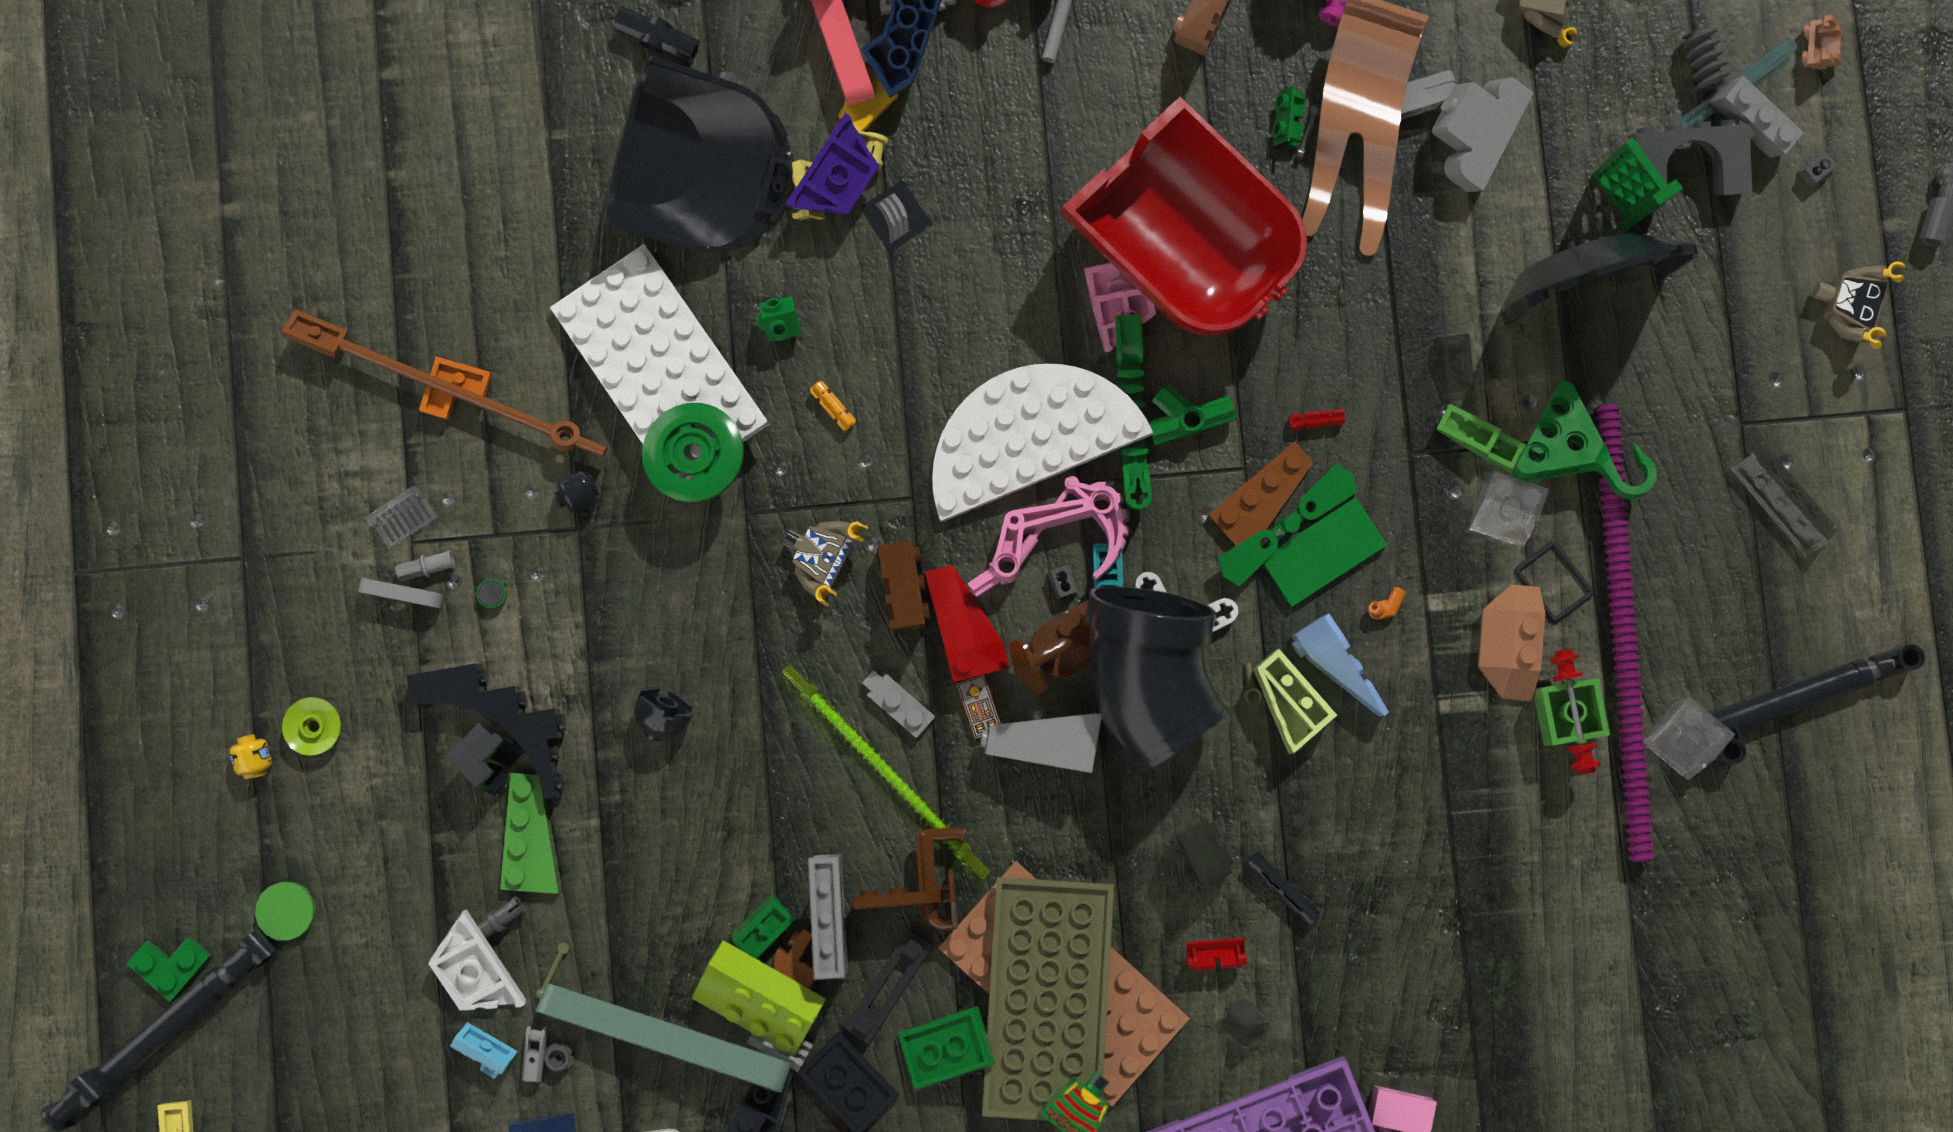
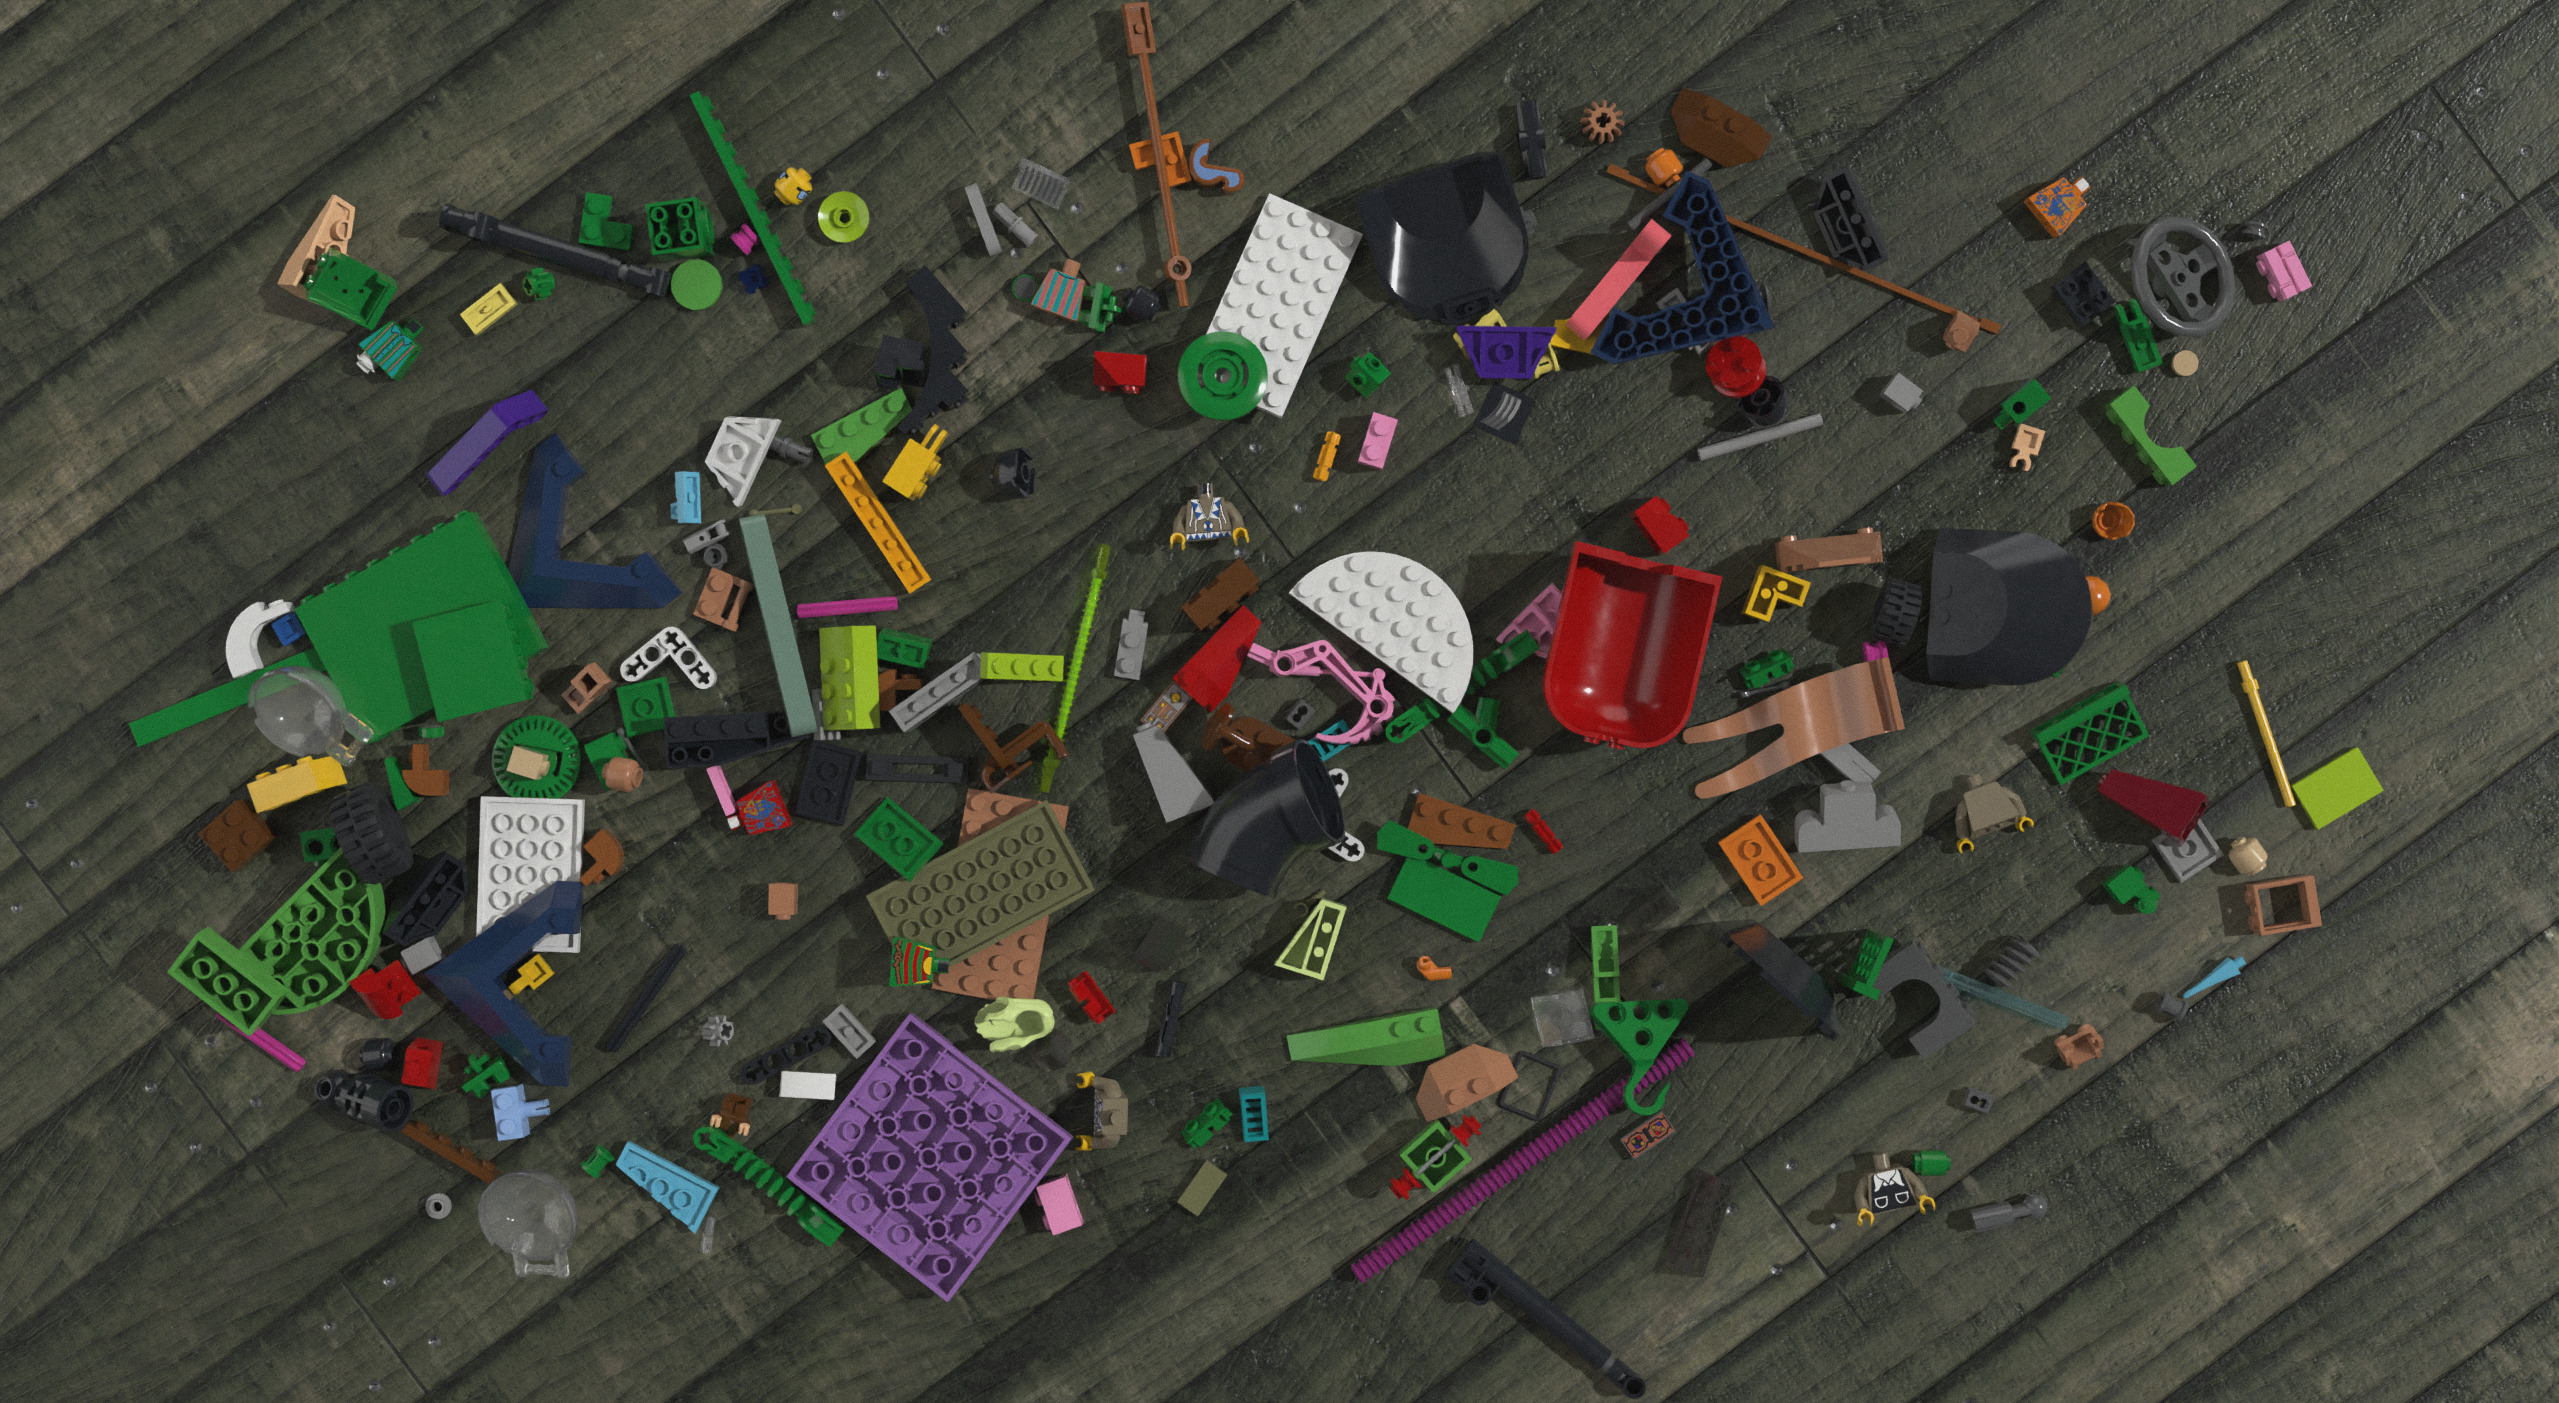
camera: 60 degrees right, 5 degrees up
light blue wedge [1291,614,1389,716] -> none
clear slope [1642,696,1735,780] -> none
light grey arch [1710,76,1804,158] -> none
none -> green gear [523,267,555,301]
none -> green brick [645,197,714,263]
none -> green plate [690,91,817,327]
none -> nougat plate [693,567,754,632]
none -> dark pink wheel [730,223,762,255]
none -> clear blue plate [739,264,769,294]
none -> dark pink axle [797,596,898,618]
none -> light orange plate [825,451,932,593]
none -> yellow brick [882,424,948,501]
none -> yellowish green hair [975,996,1055,1052]
none -> lime plate [980,652,1064,681]
none -> torso [1031,259,1086,324]
none -> dark tan torso [1075,1071,1128,1151]
none -> green hips [1078,282,1122,333]
none -> red slope [1094,351,1148,394]
none -> olive tile [1177,1160,1227,1216]
none -> green hinge [1181,1098,1233,1149]
none -> dark orange animal [1189,139,1245,195]
none -> teal slope [1239,1086,1269,1142]
none -> bright green wedge [1286,1006,1446,1066]
none -> bright pink brick [1358,412,1398,471]
none -> clear pin [1443,364,1475,418]
none -> tile [1619,1110,1676,1160]
none -> red slope [1629,495,1689,556]
none -> orange plate [1717,814,1803,906]
none -> yellow brick [1741,565,1811,623]
none -> green brick [1912,1150,1951,1176]

